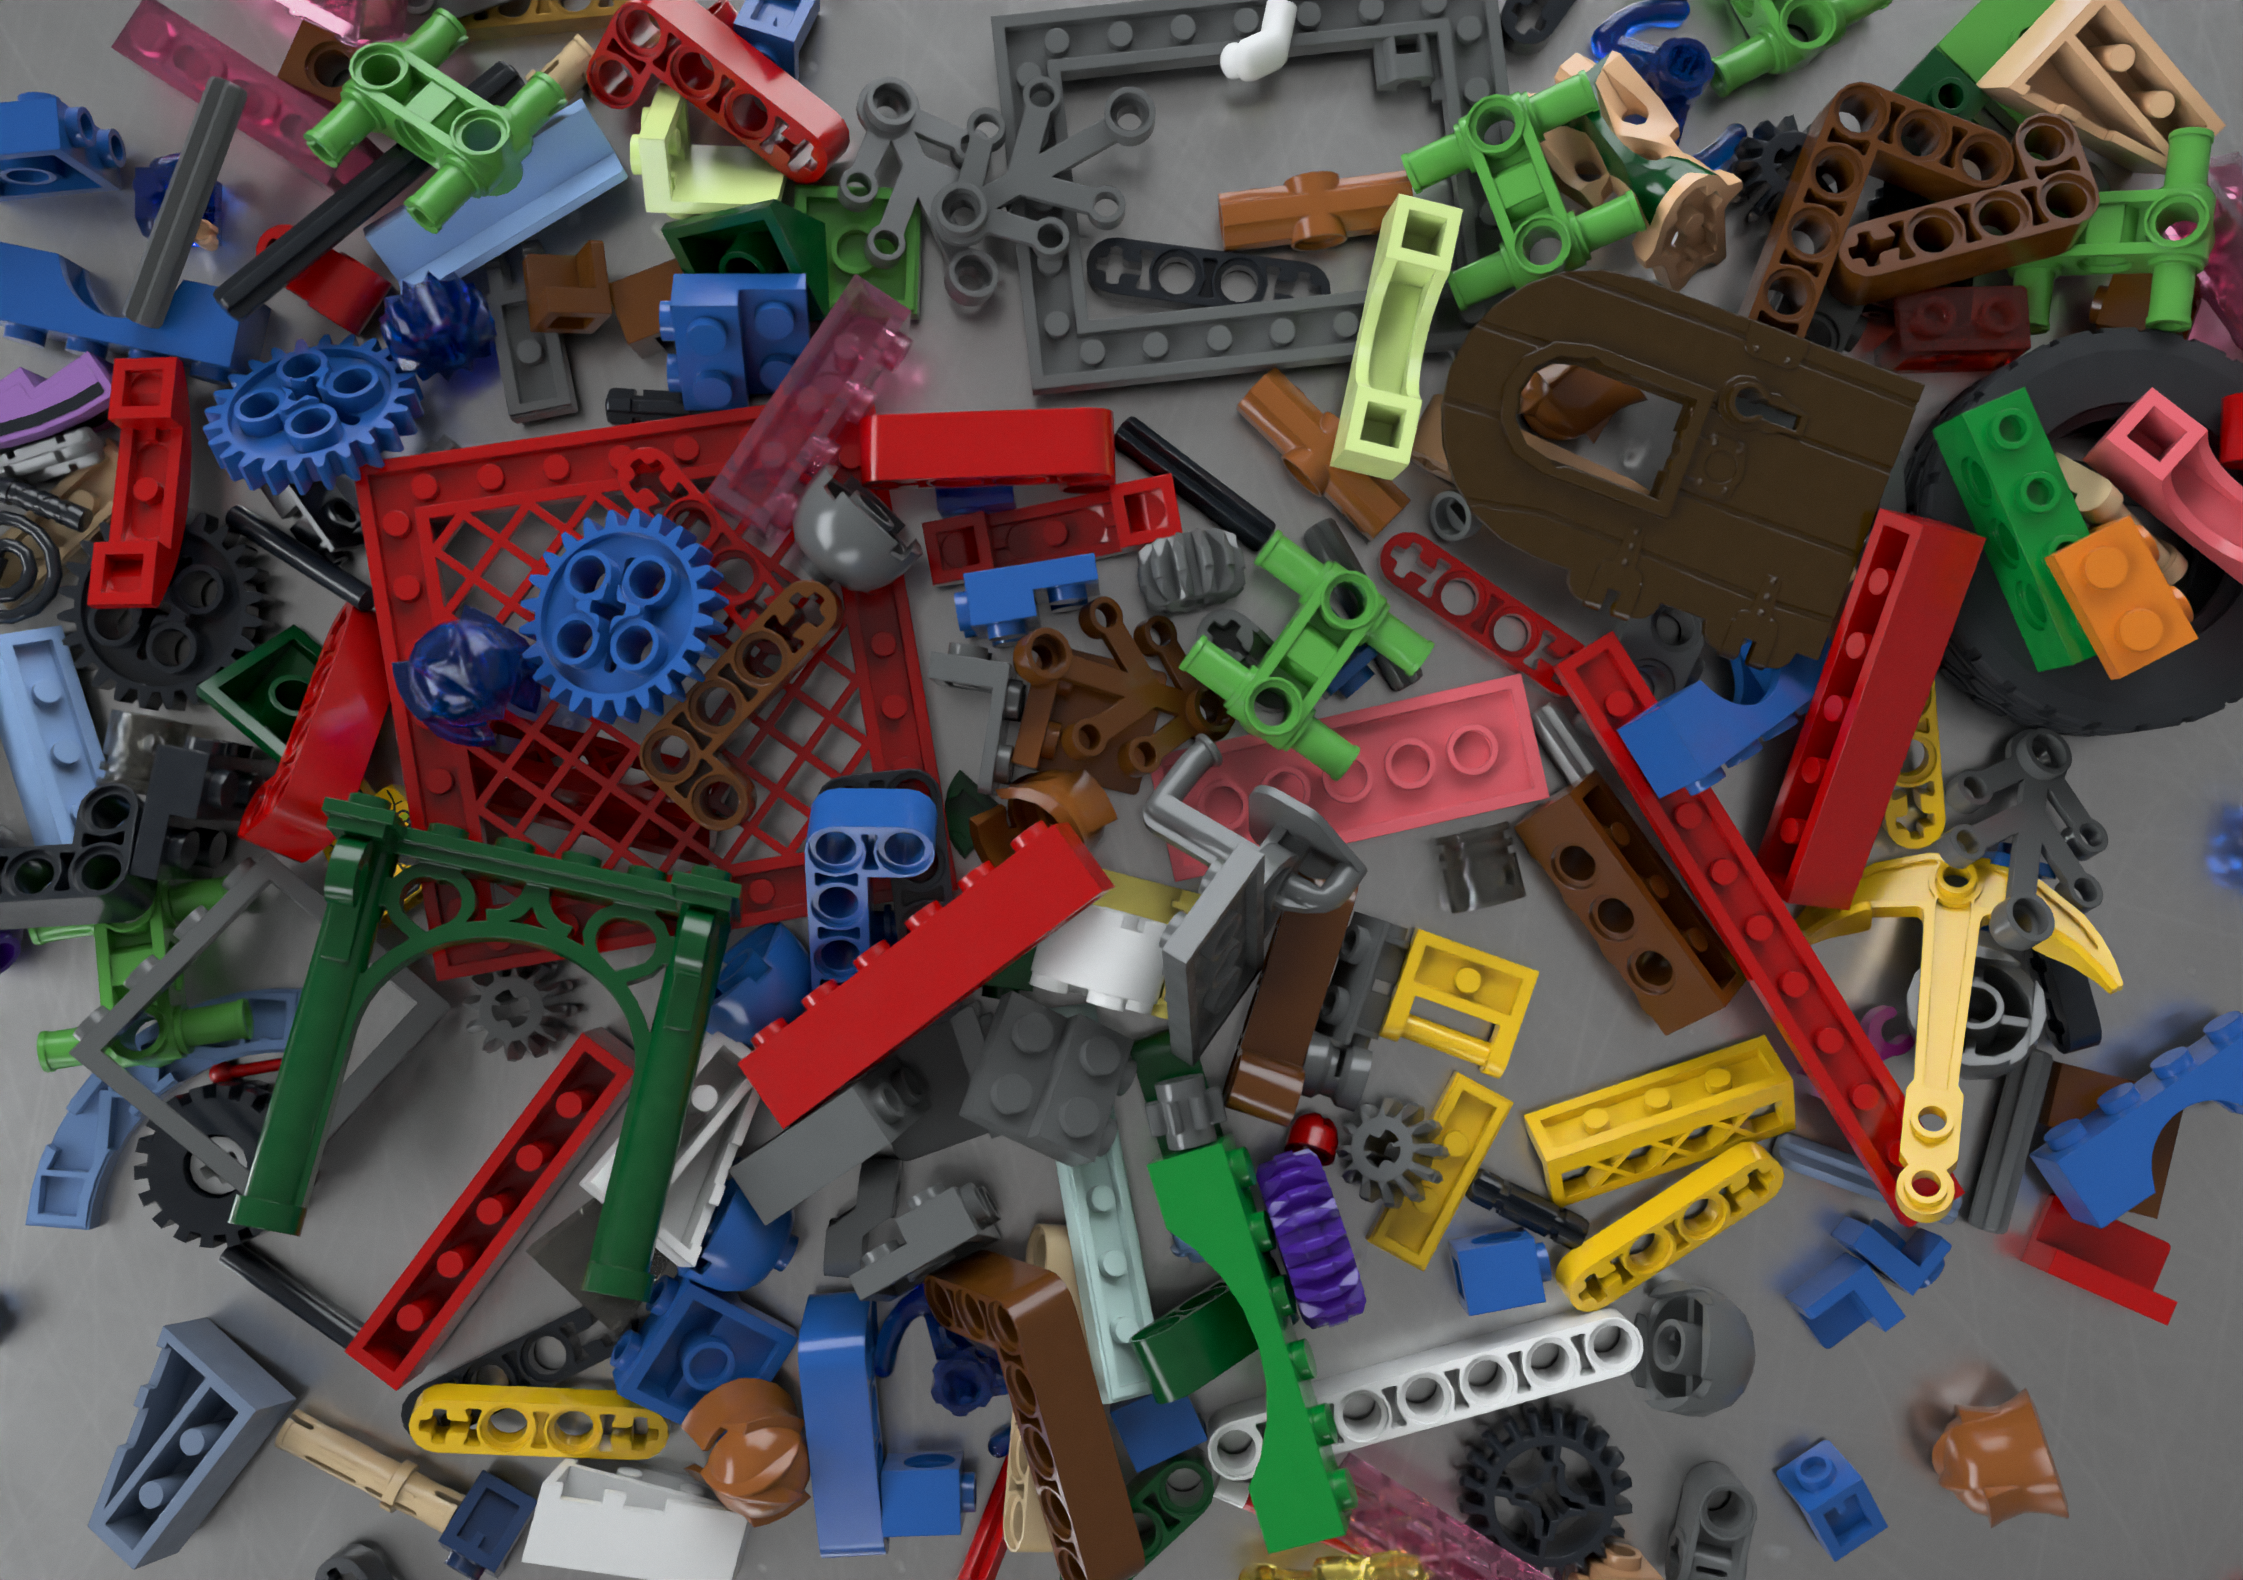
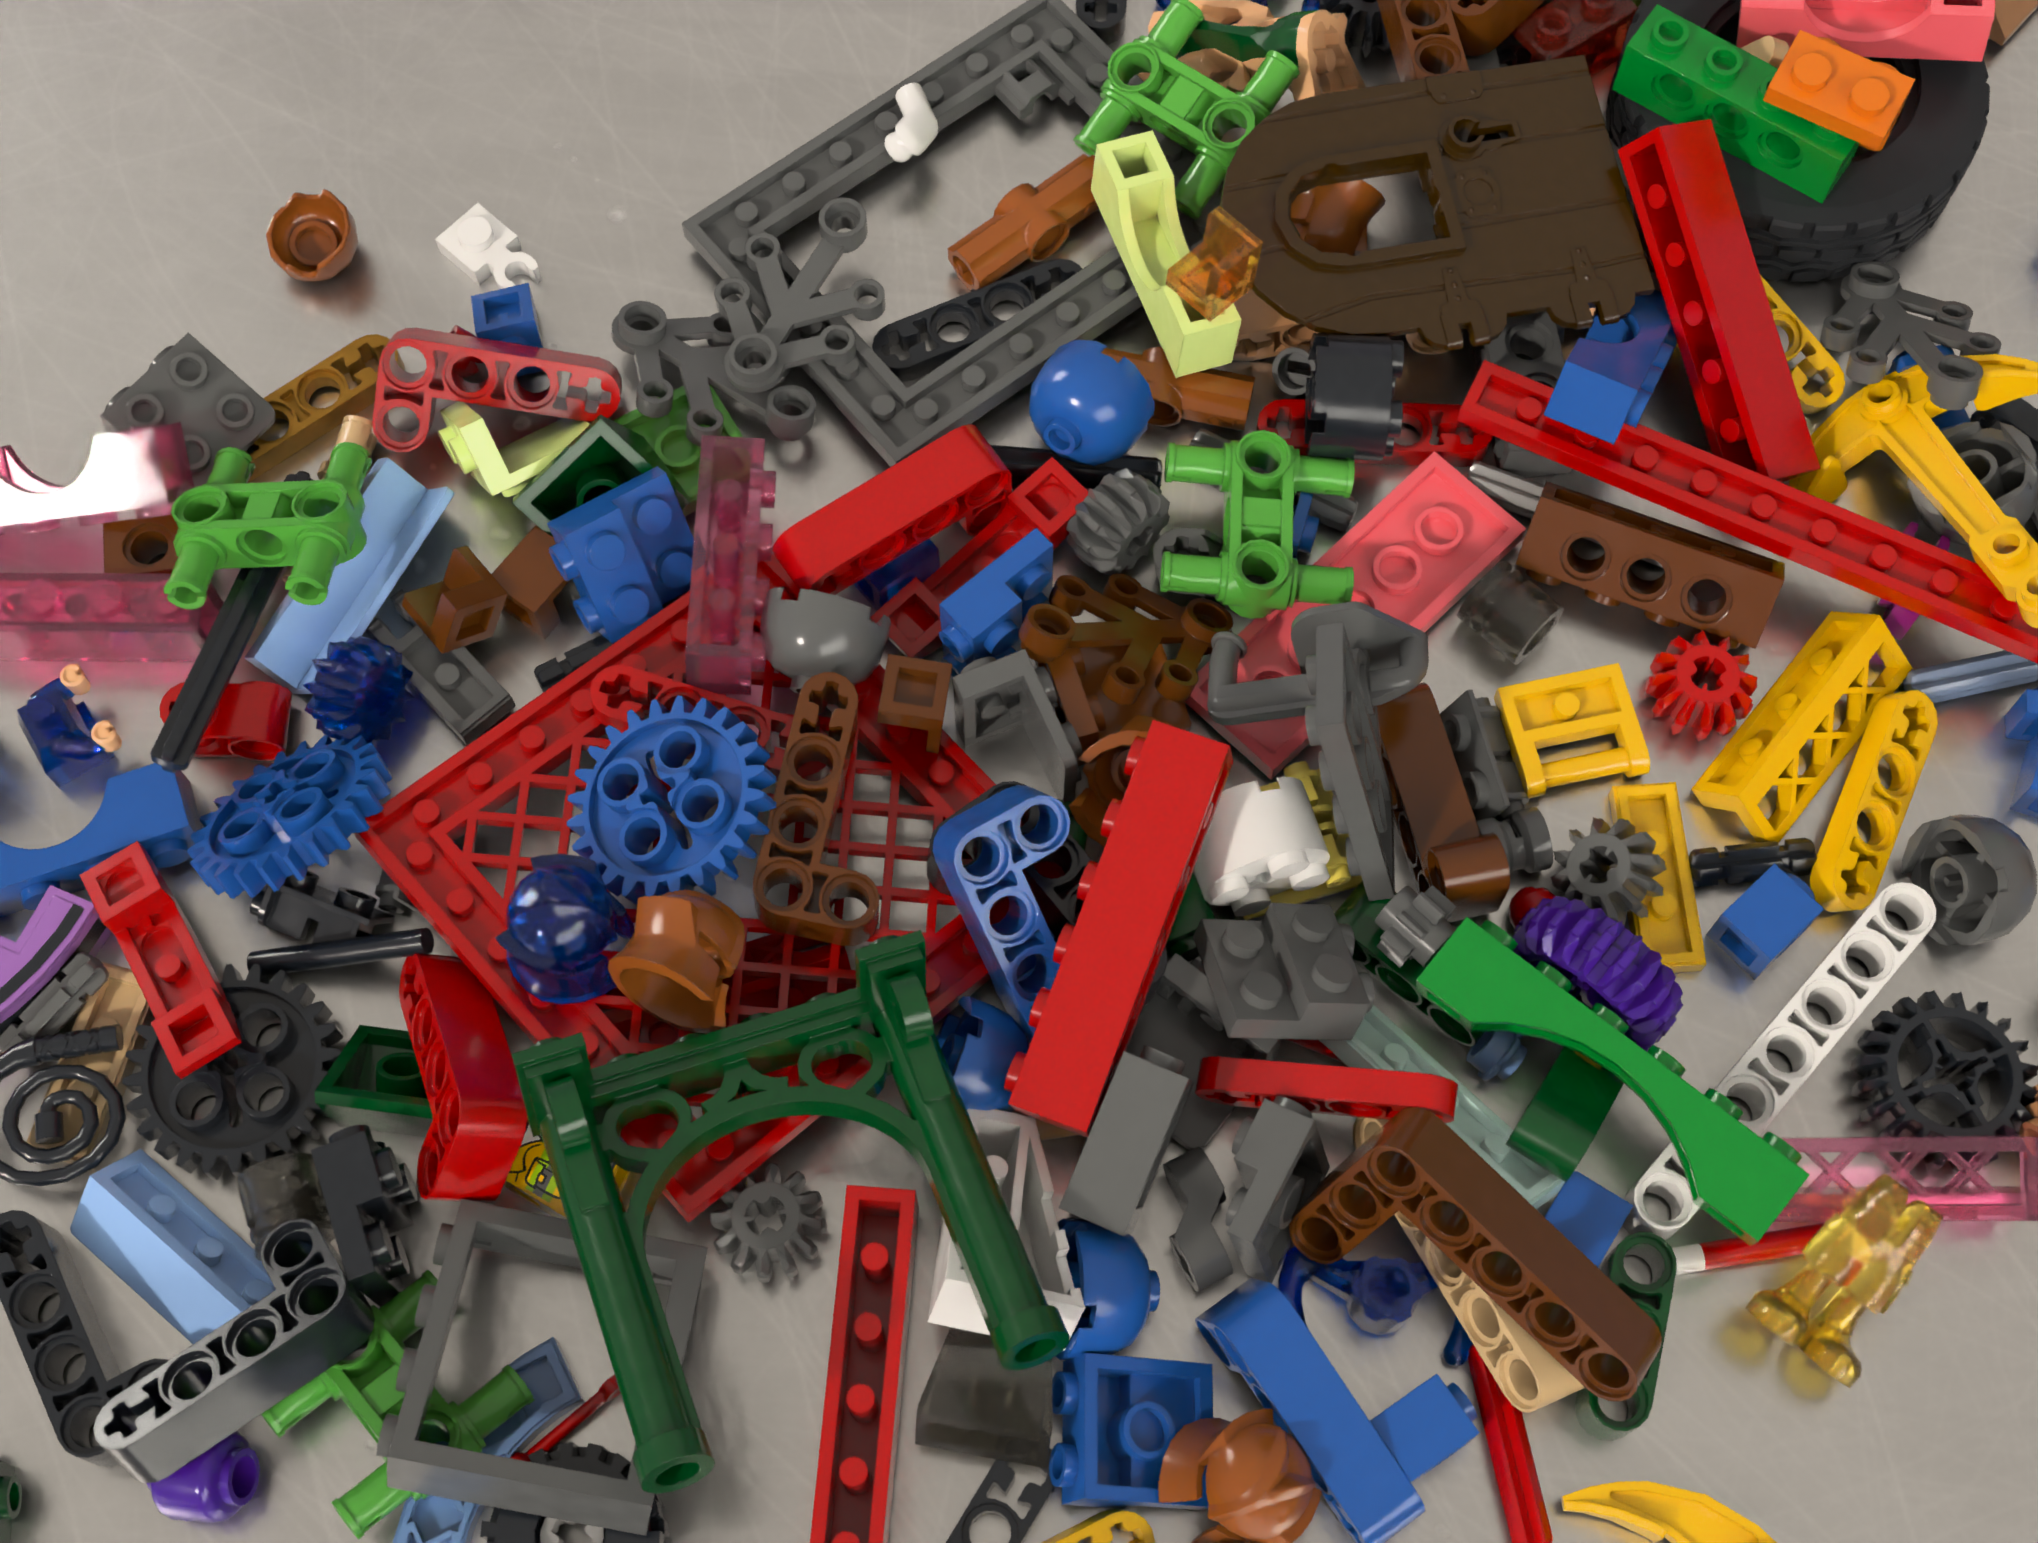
camera: 35 degrees left, 20 degrees down
dark grey axle [122,76,248,329] -> none
none -> dark orange helmet [608,890,745,1034]
none -> reddish brown panel [877,654,952,754]
none -> blue cylinder [1029,340,1155,466]
none -> clear orange panel [1166,206,1263,322]
none -> red beam [1195,1056,1458,1123]
none -> black brick [1304,333,1404,461]
none -> red gear [1645,630,1758,742]

